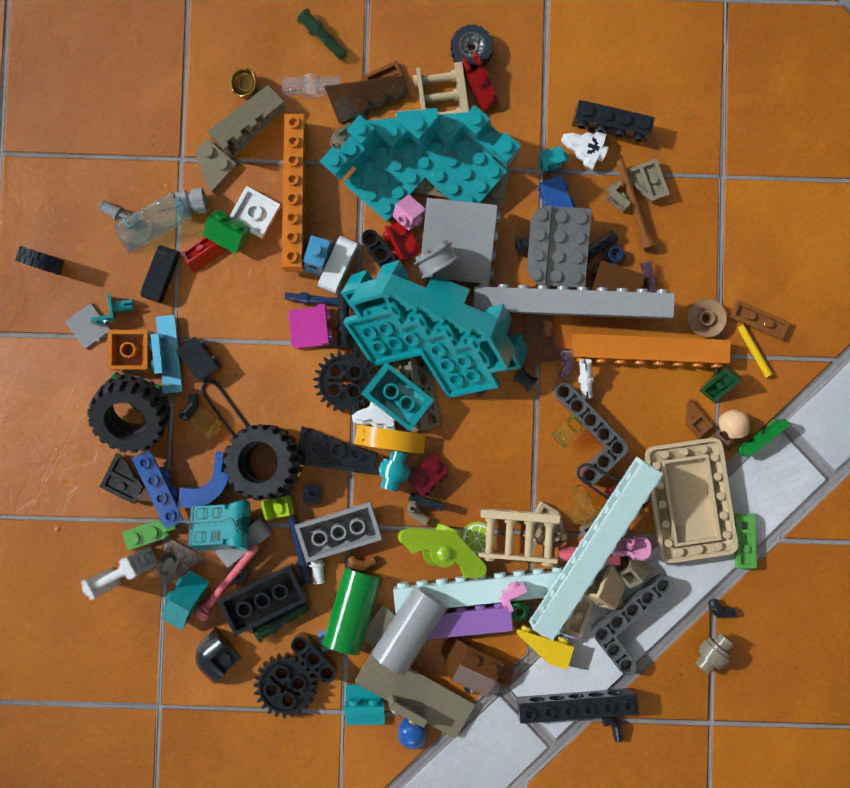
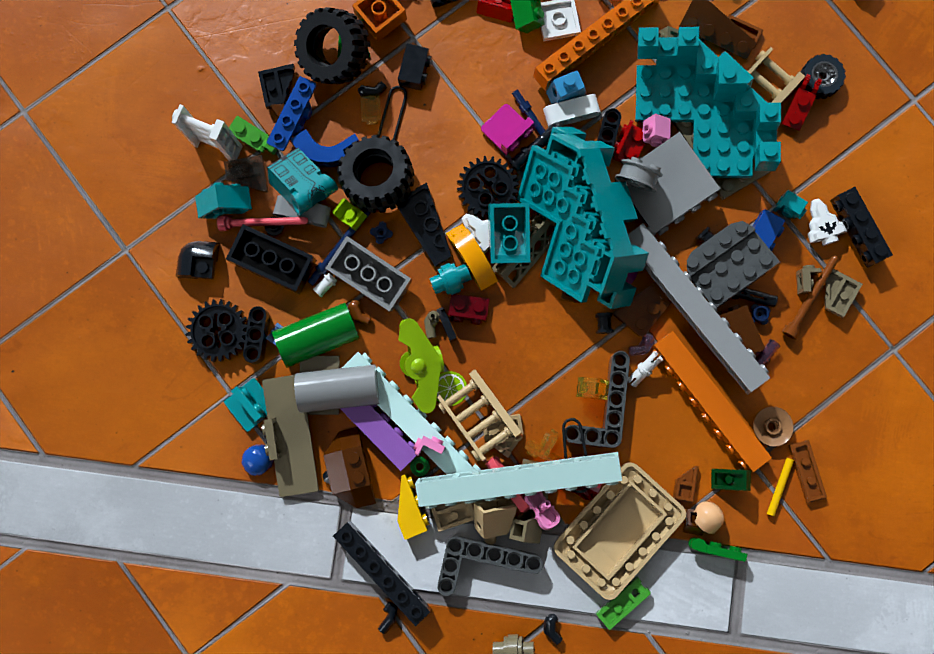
camera: 65 degrees right, 5 degrees down
medium azure bracket [149,315,183,394] -> none
clear green pin [252,602,311,643] -> none

